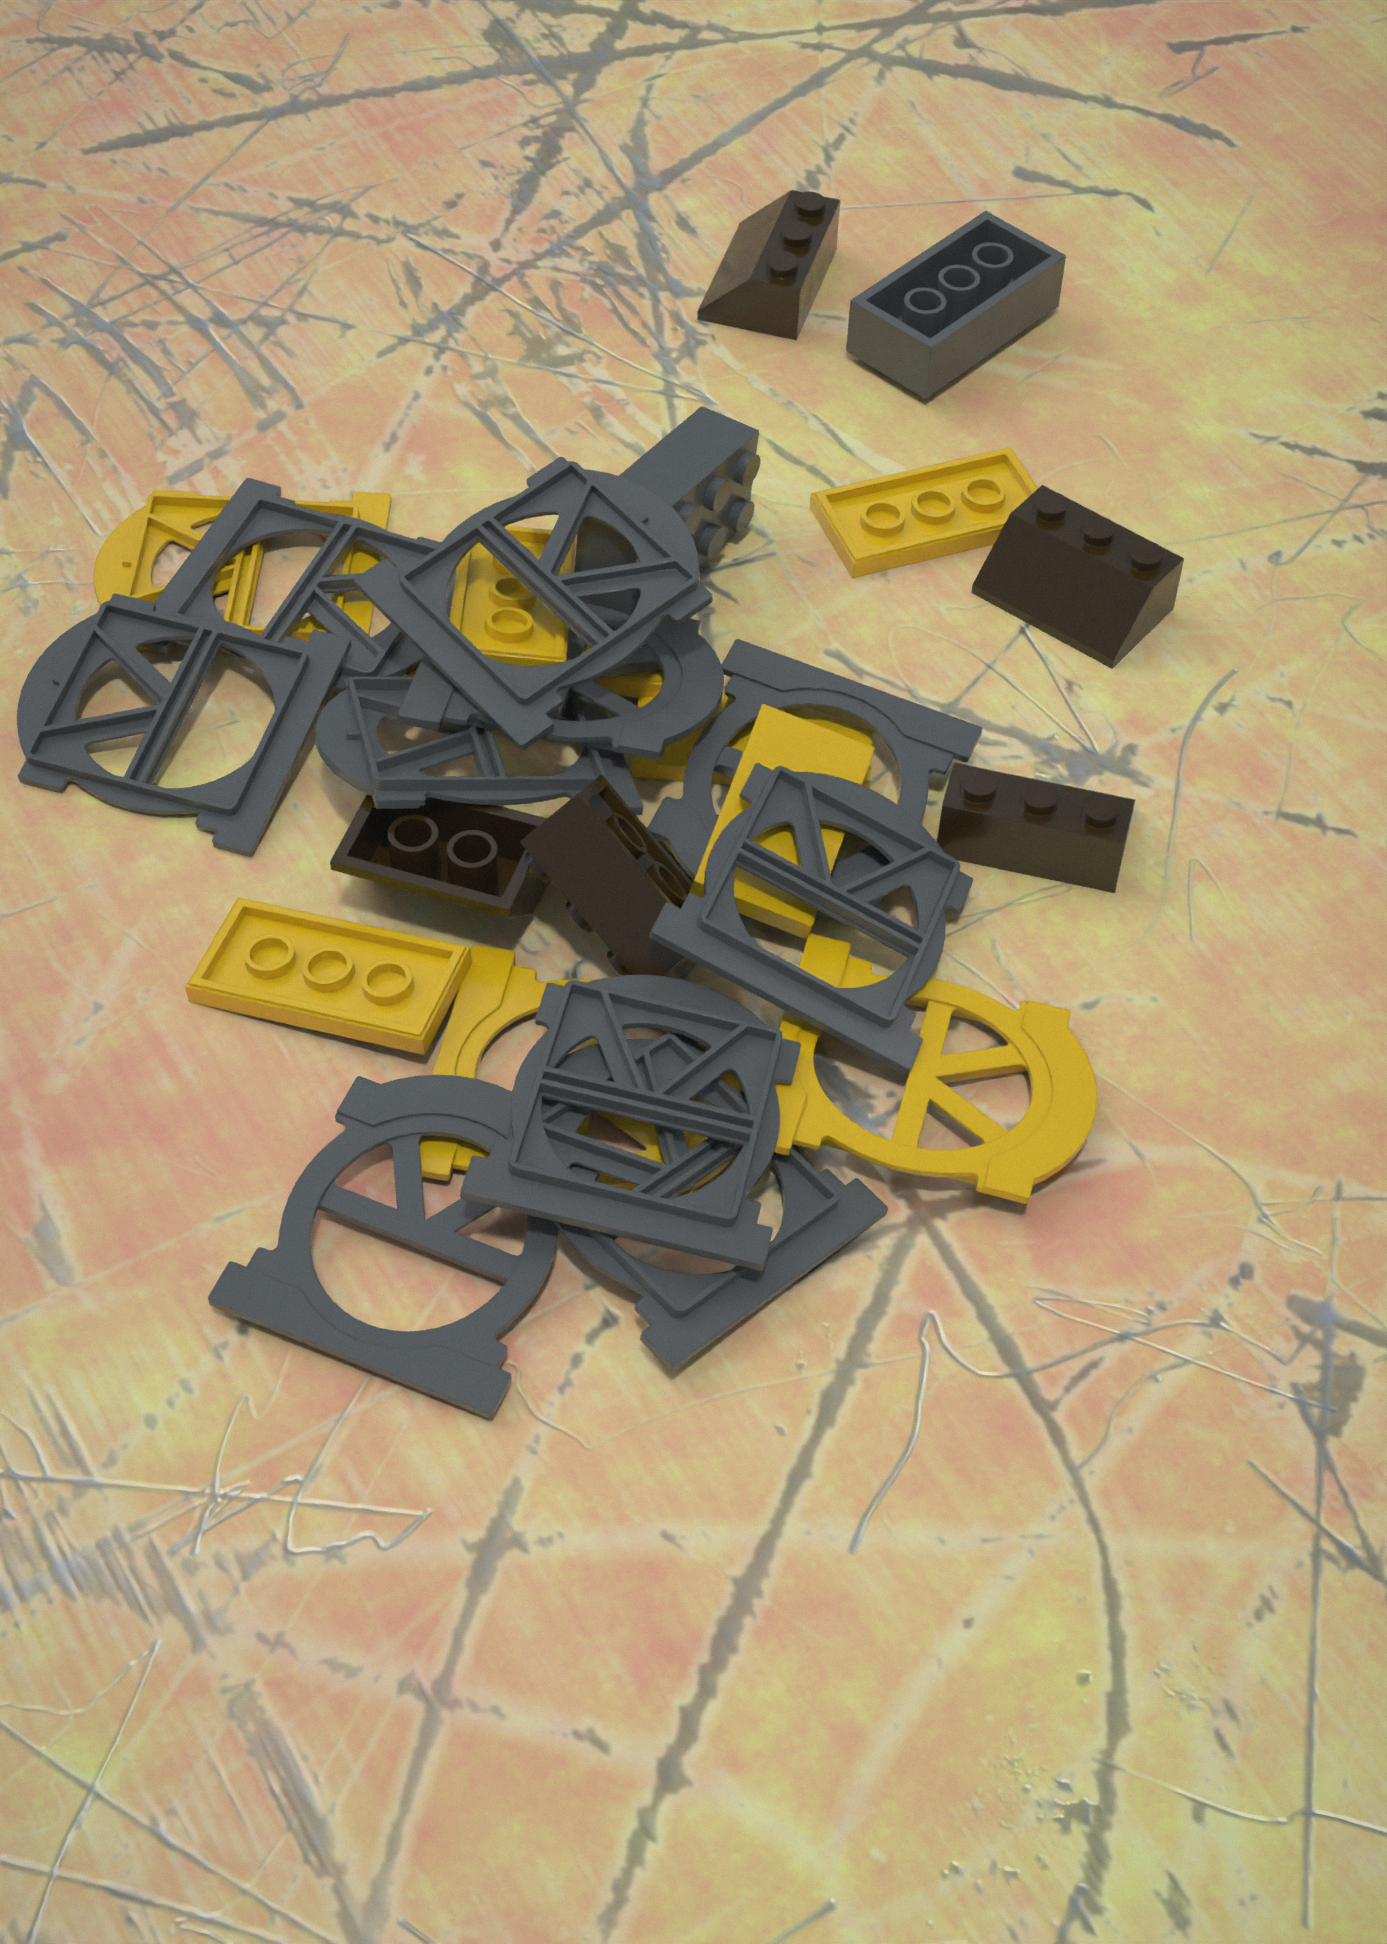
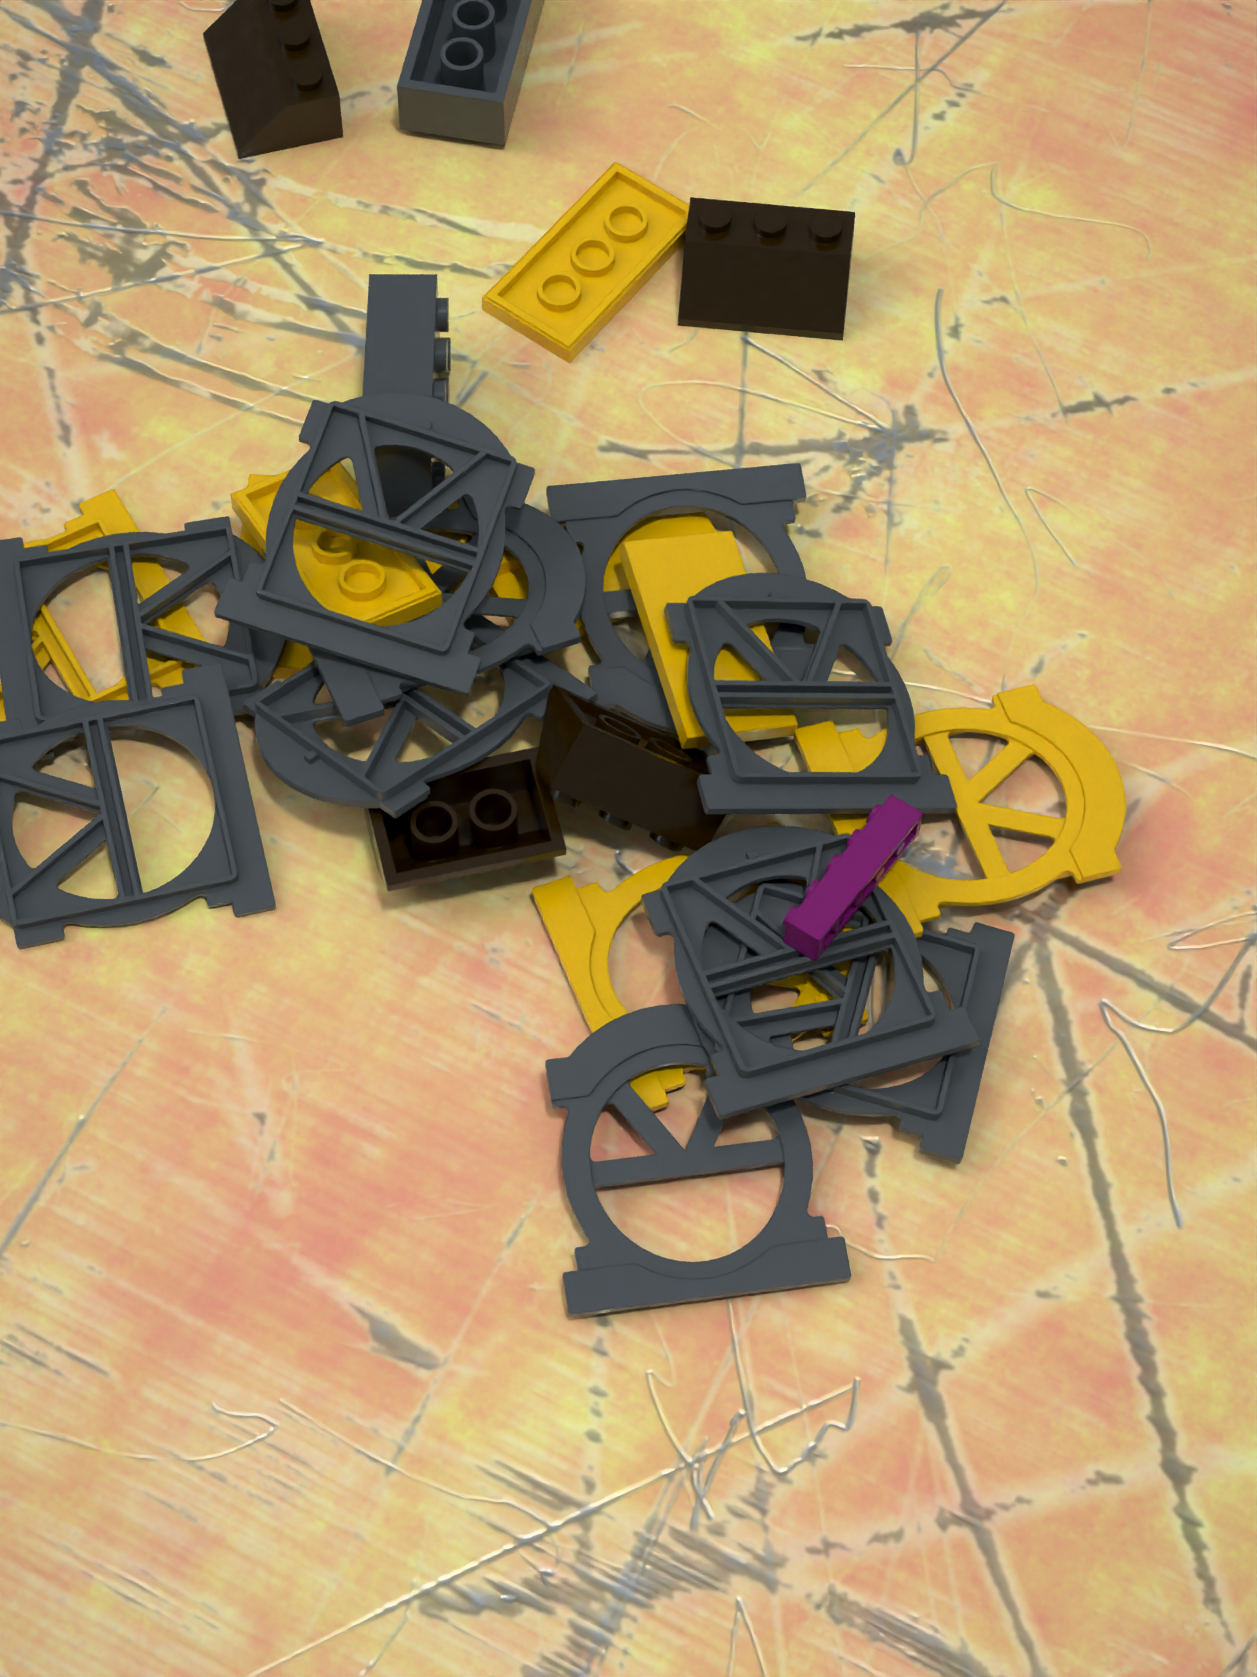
camera: 30 degrees left, 10 degrees up
yellow tile [185,897,472,1055] -> none
dark brown slope [937,763,1136,893] -> none
none -> magenta piece [783,794,923,962]

